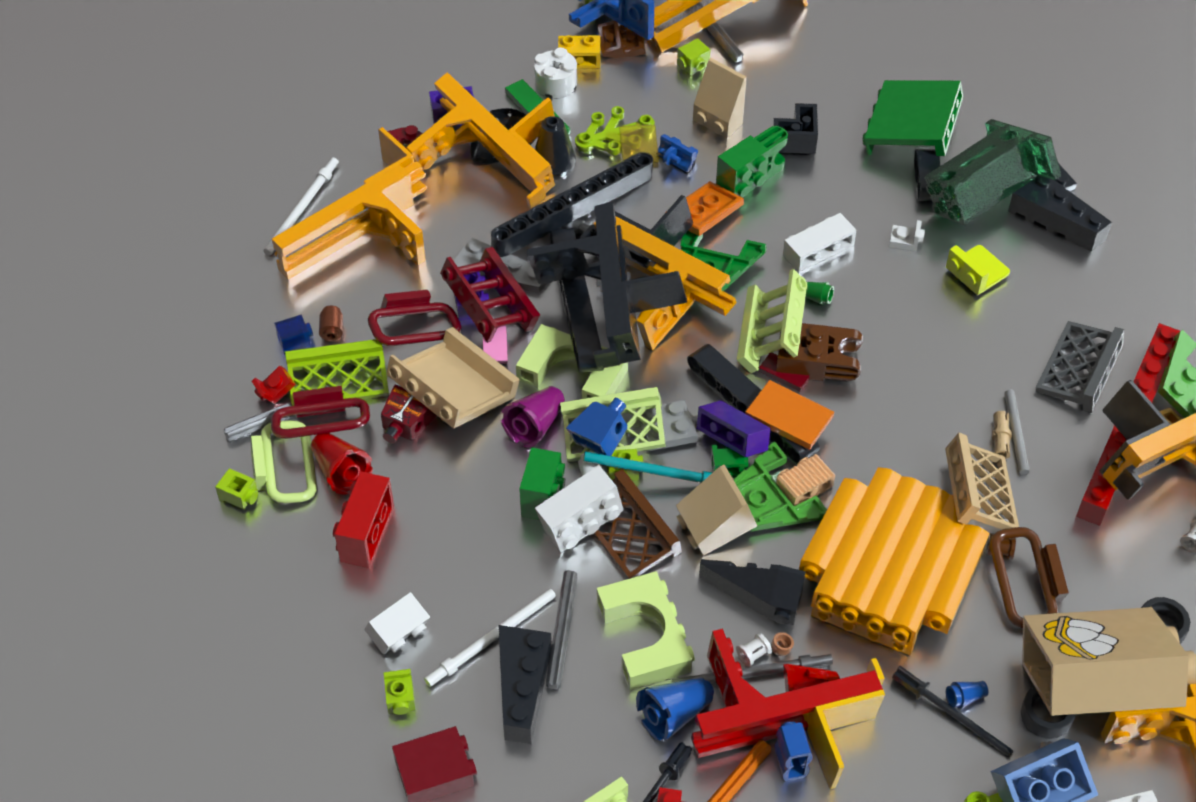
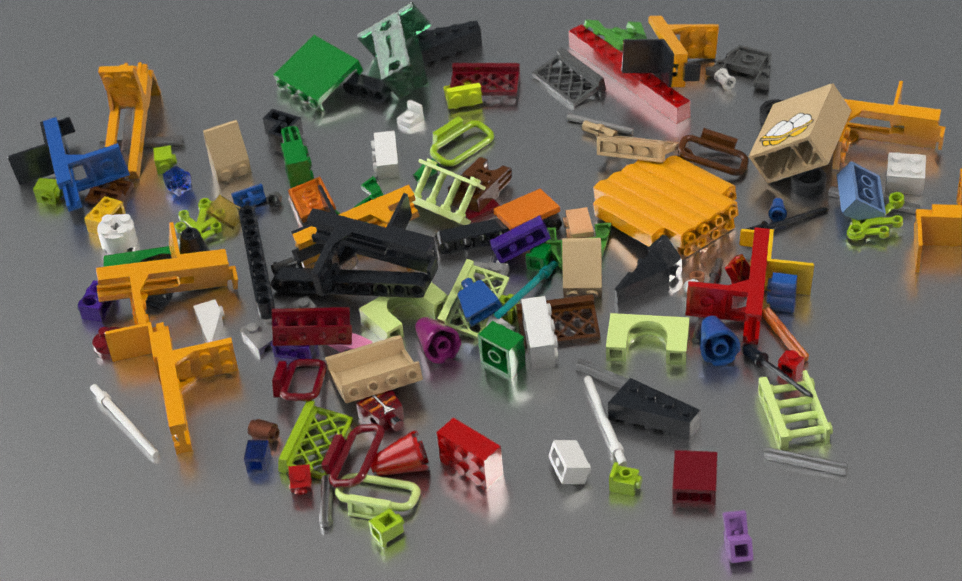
camera: 60 degrees left, 10 degrees down
none -> clear blue brick [162,166,193,196]
none -> white slope [193,299,225,343]
none -> dark grey hinge [266,191,282,207]
none -> lime bar [430,116,494,167]
none -> dark red fence [450,63,521,96]

